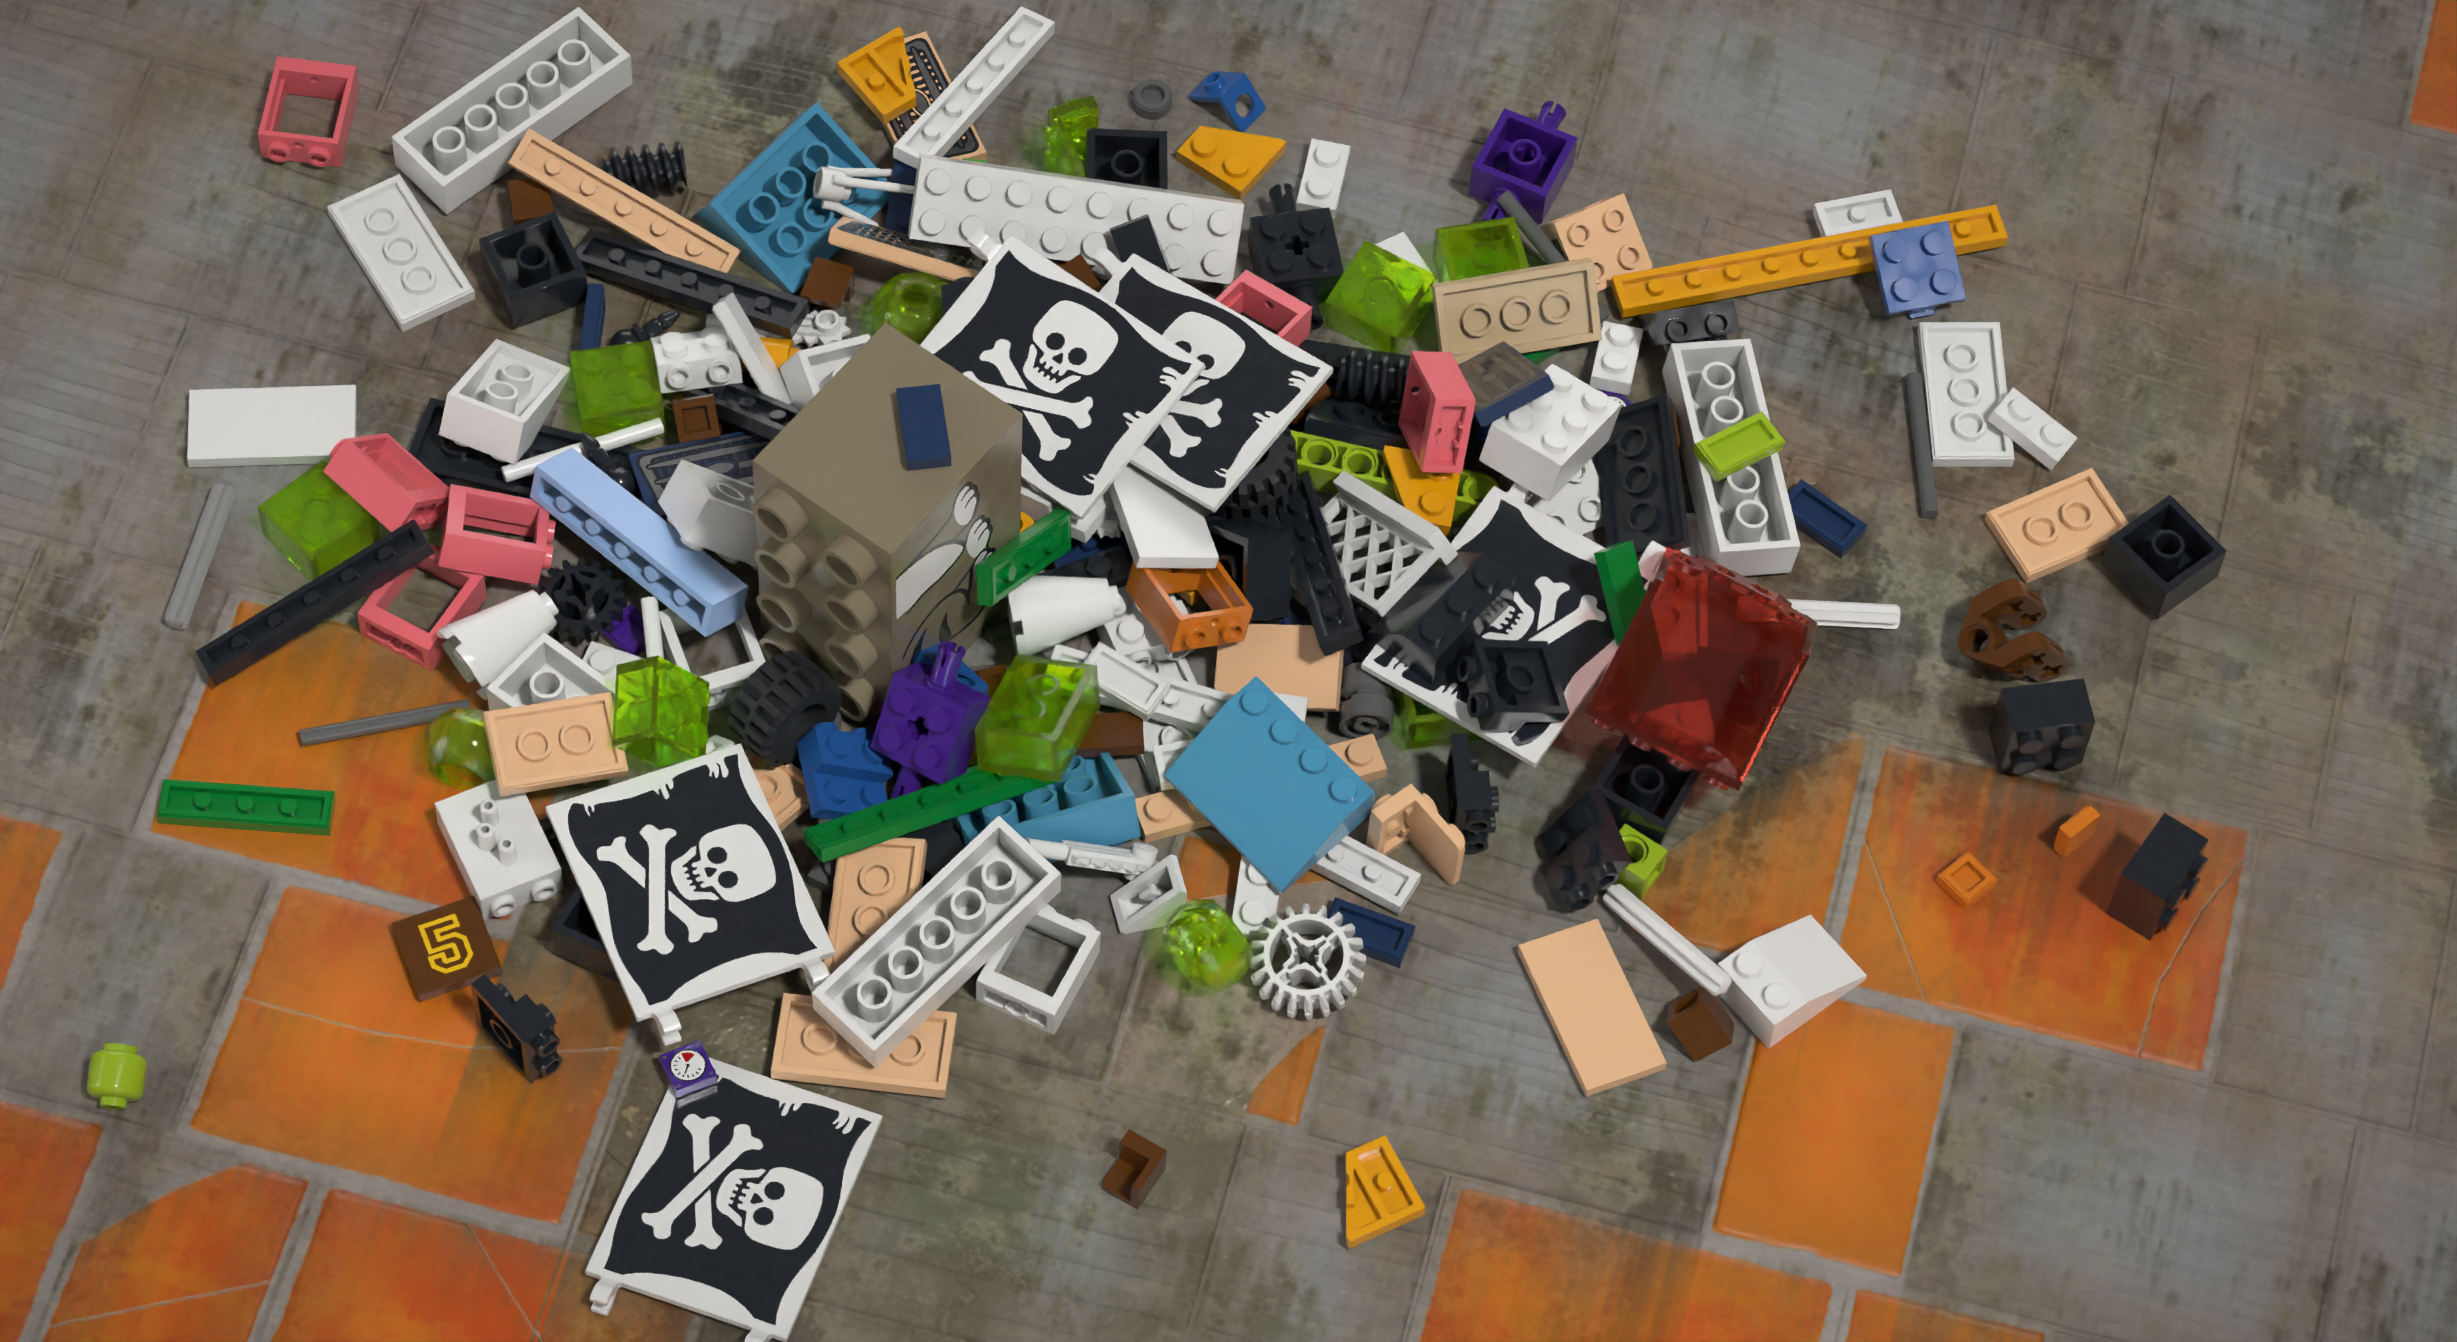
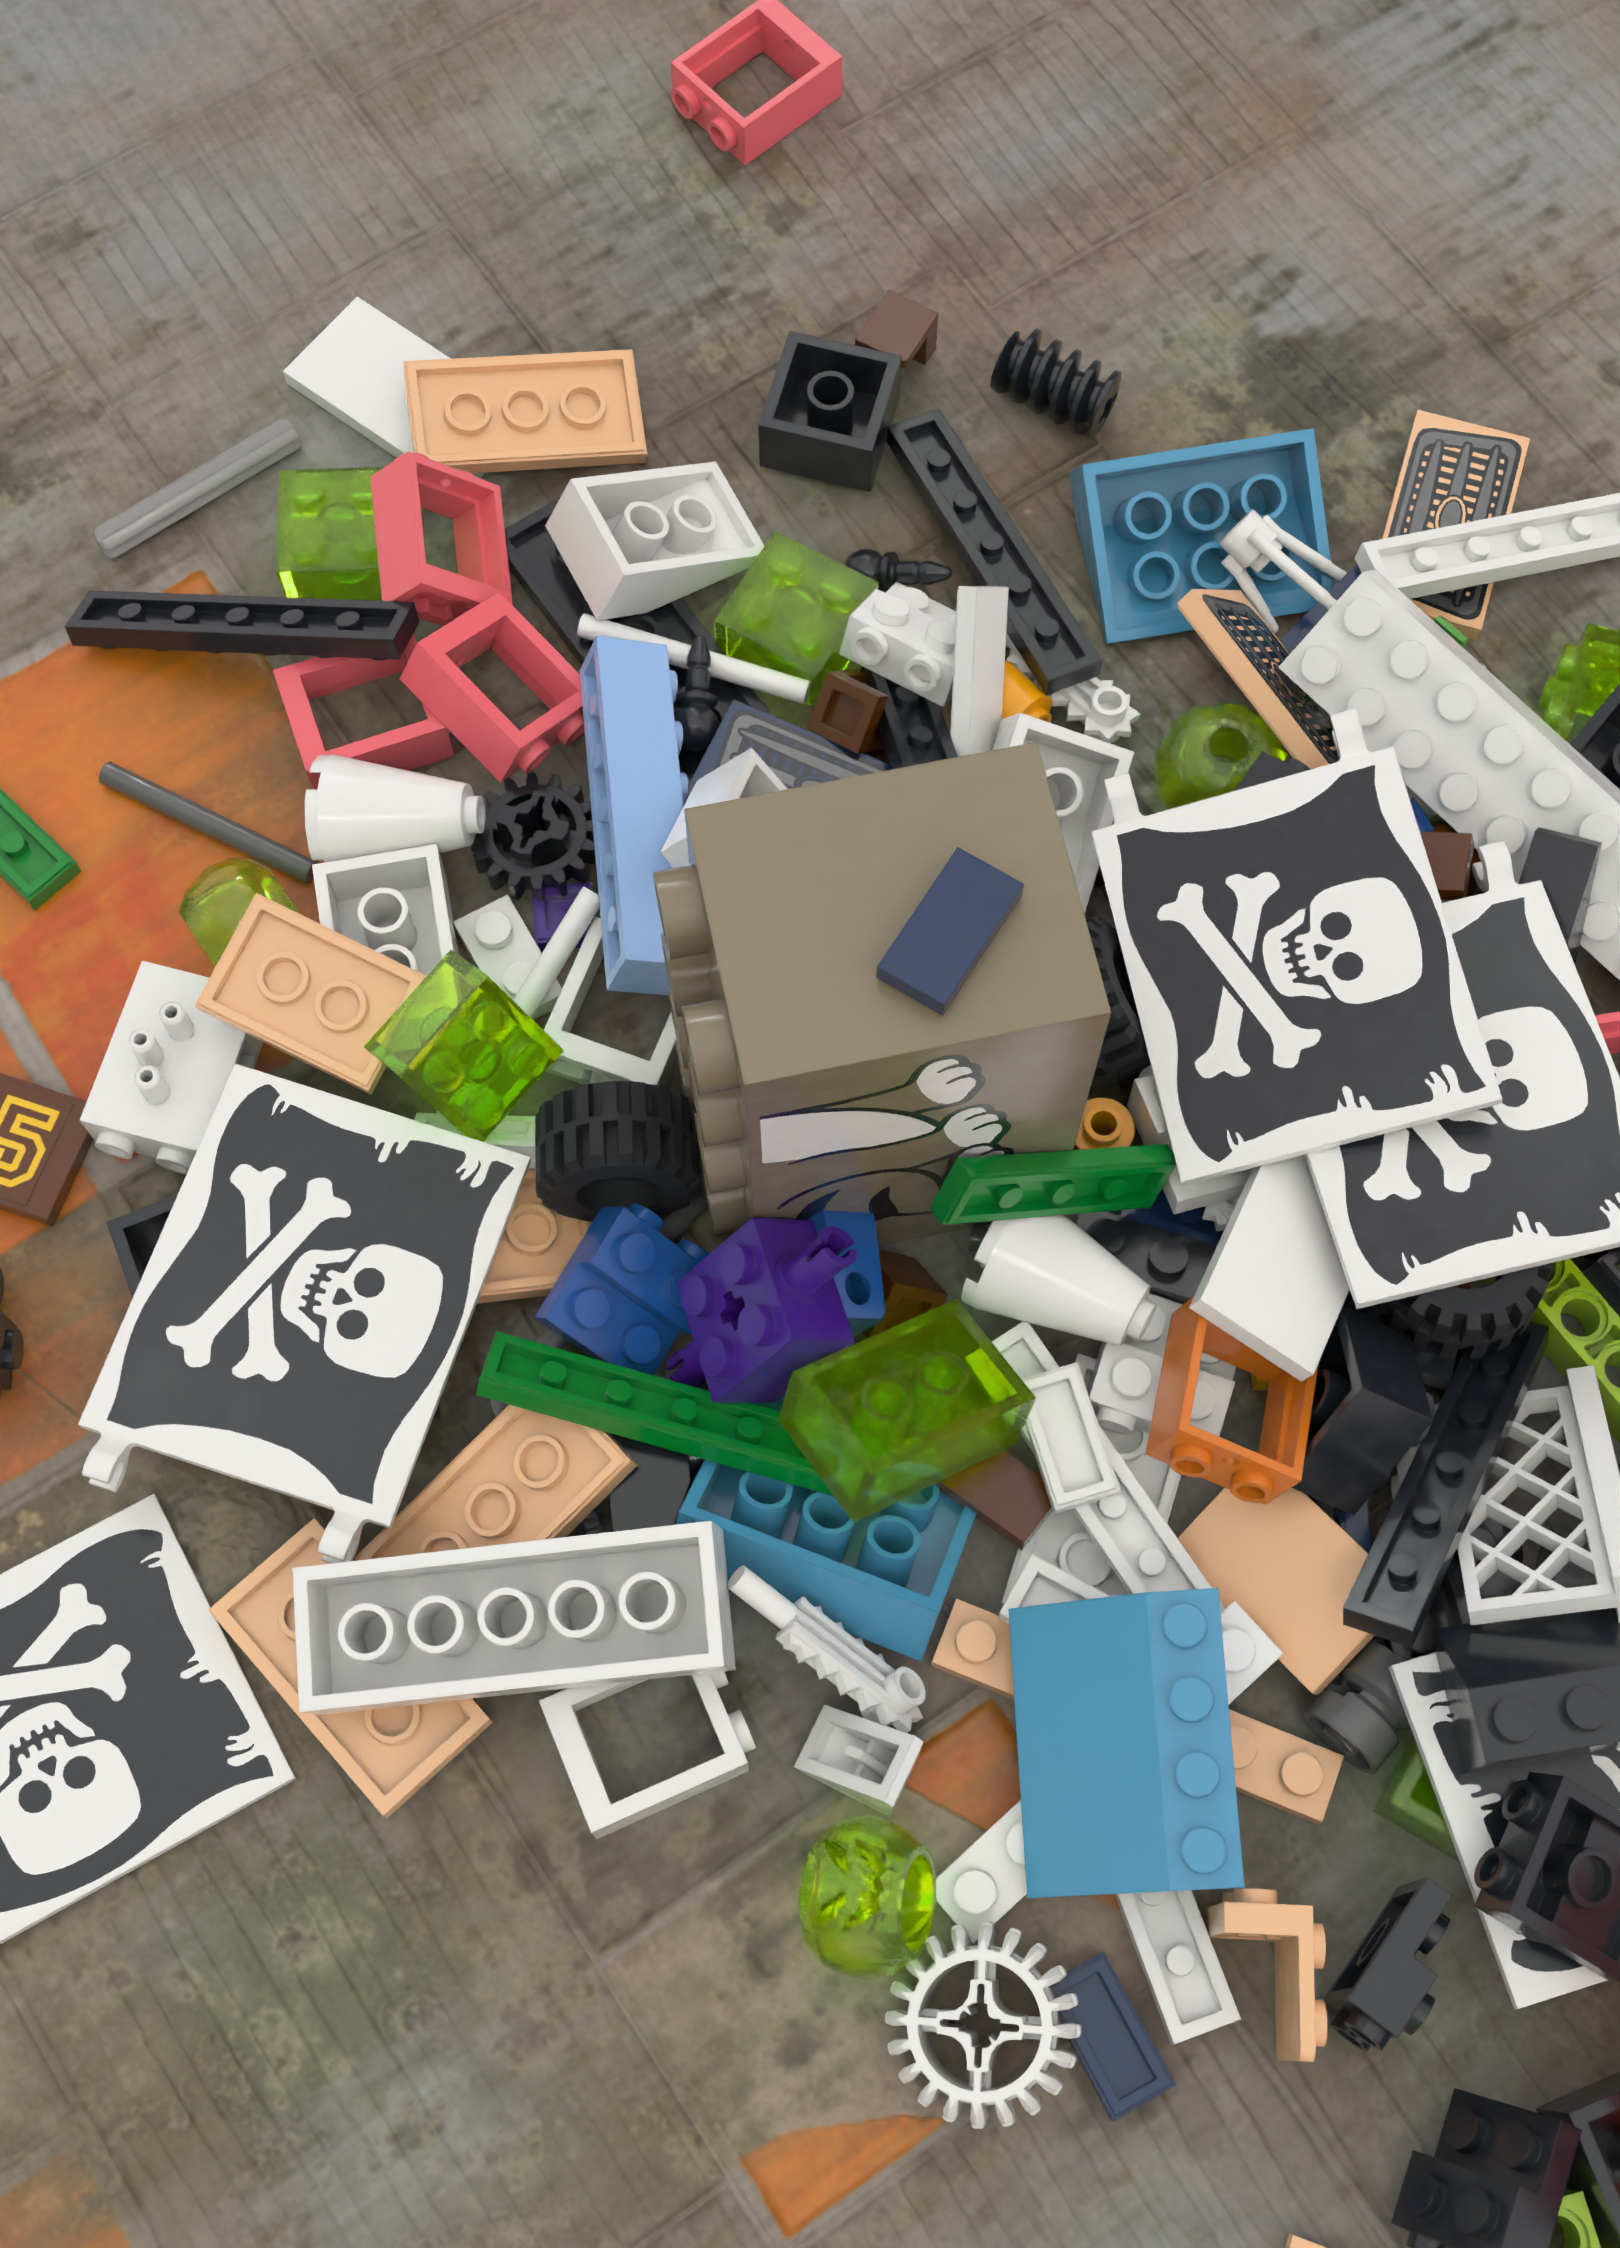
camera: 45 degrees right, 10 degrees up
white tile [327,174,476,332] -> none
white brick [392,7,633,214] -> none
light nougat plate [508,128,741,274] -> none
dark blue tile [579,283,606,375] -> none
tile [659,1040,717,1098] -> none
reddish brown panel [800,257,855,314] -> none
light orange wing [837,26,916,124] -> none
reddish brown panel [1102,1129,1167,1210] -> none
none -> light nougat tile [403,349,647,473]

